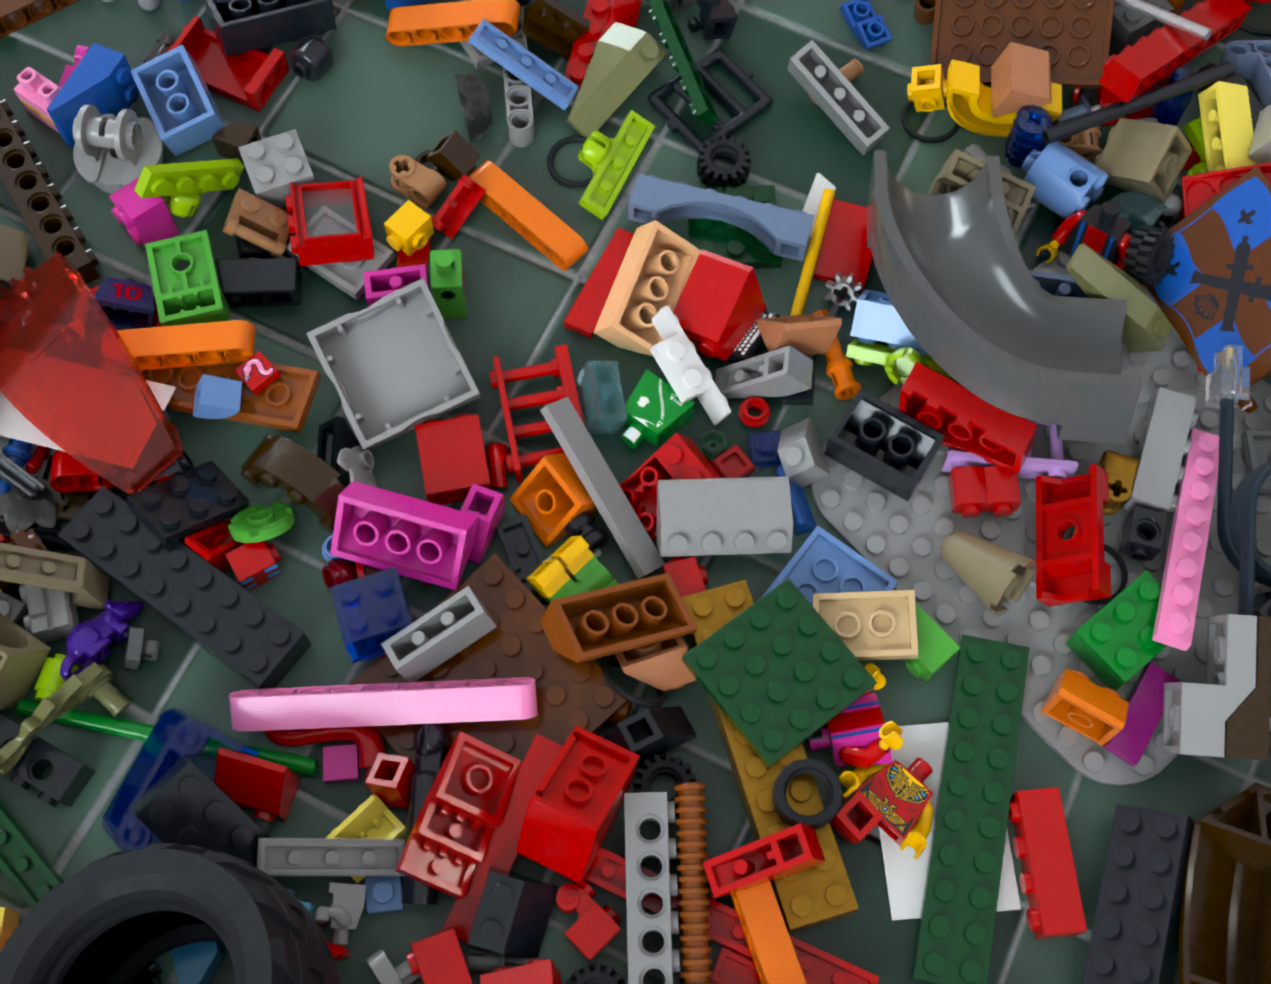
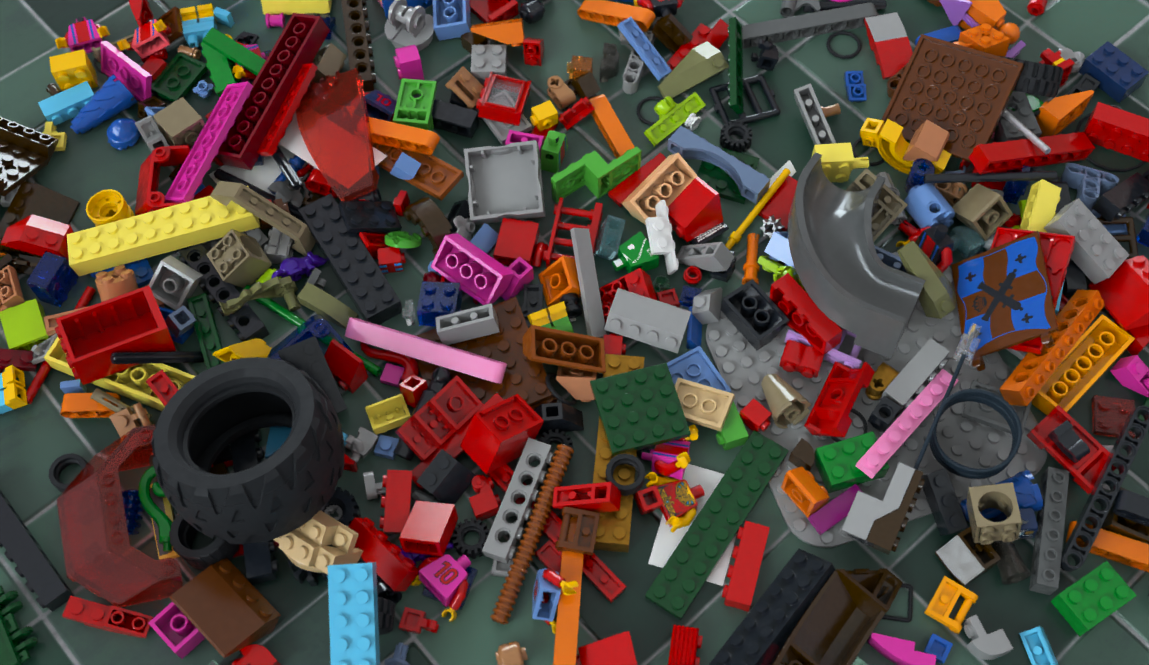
camera: 25 degrees right, 5 degrees down
lime plate [134,158,245,218] -> none
red tile [234,350,281,396] -> none
light grey tile [257,838,406,876] -> none
nougat slope [757,313,842,356] -> none
black tyre [1124,226,1175,286] -> none
none -> yellow slope [213,338,272,362]
none -> olive slope [297,282,359,329]
none -> red plate [393,190,410,216]
none -> clear plate [402,300,415,326]
none -> orange slope [470,18,525,47]
none -> medium blue slope [470,223,499,254]
none -> red slope [523,38,544,66]
none -> bright green bracket [551,146,641,203]
none -> reddish brown plate [555,507,600,556]
none -> clear orange brick [567,55,593,79]
none -> white bush [685,113,701,131]
none -> red brick [740,398,772,433]
none -> dark brown brick [788,438,815,471]
none -> light yellow brick [812,143,869,183]
none -> red pin [898,220,920,236]

